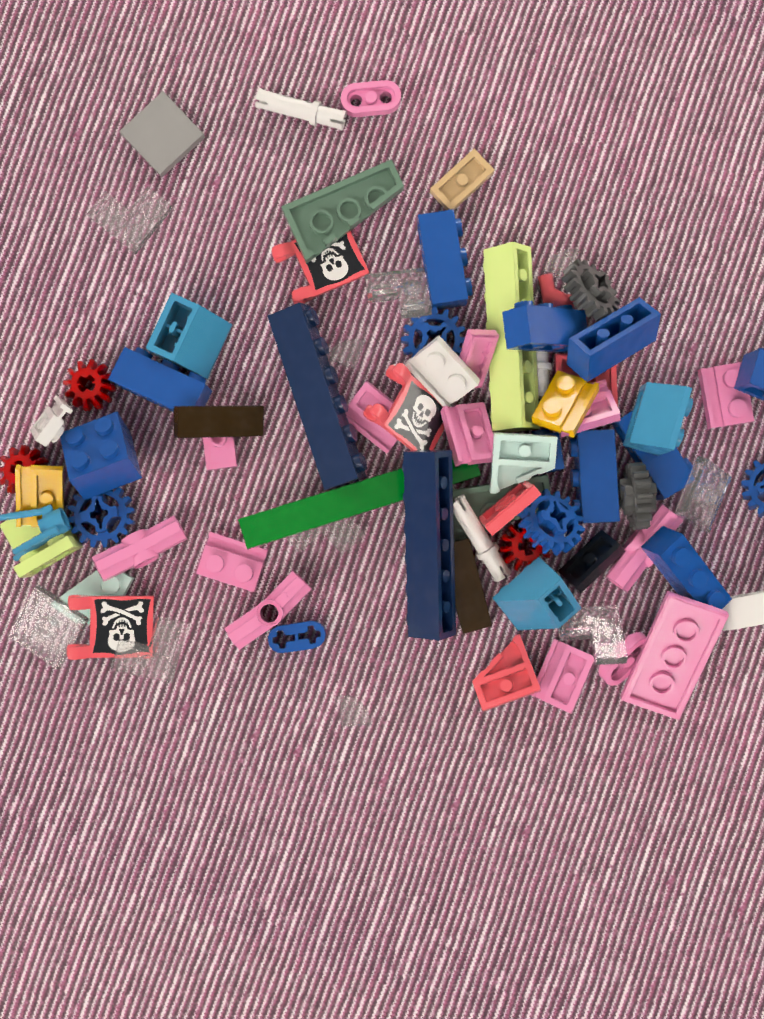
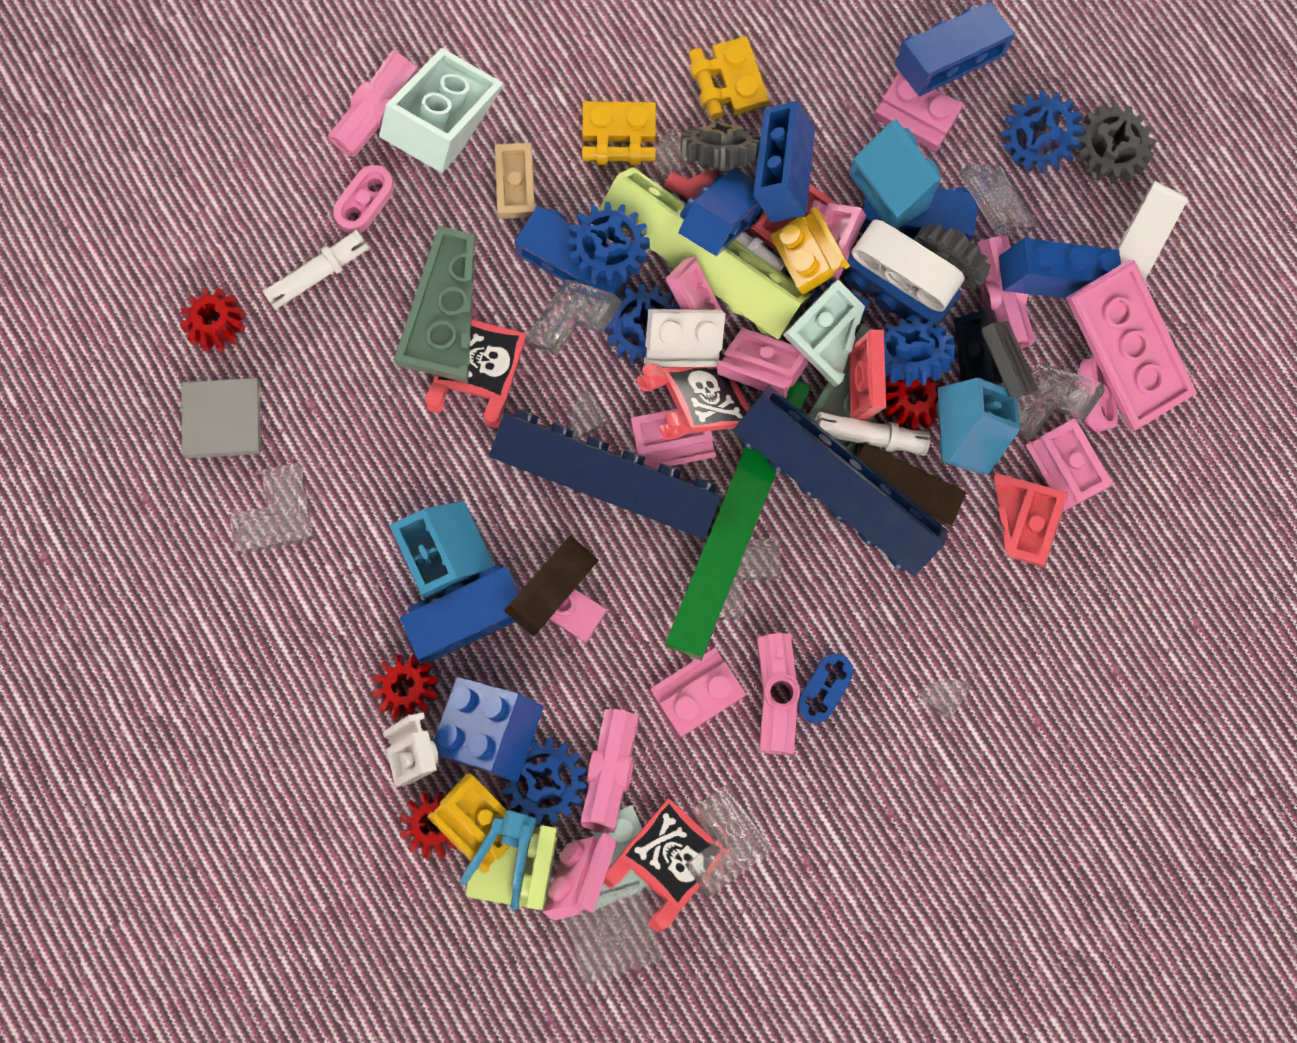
camera: 55 degrees left, 10 degrees down
none -> red gear [180,287,246,352]
none -> bright pink piece [328,50,419,158]
none -> light aqua slope [379,48,503,173]
none -> bright pink plate [543,833,617,921]
none -> blue gear [567,202,650,286]
none -> yellow plate [582,101,656,166]
none -> yellow plate [689,36,769,120]
none -> white beam [851,220,965,312]
none -> dark grey tile [982,321,1038,398]

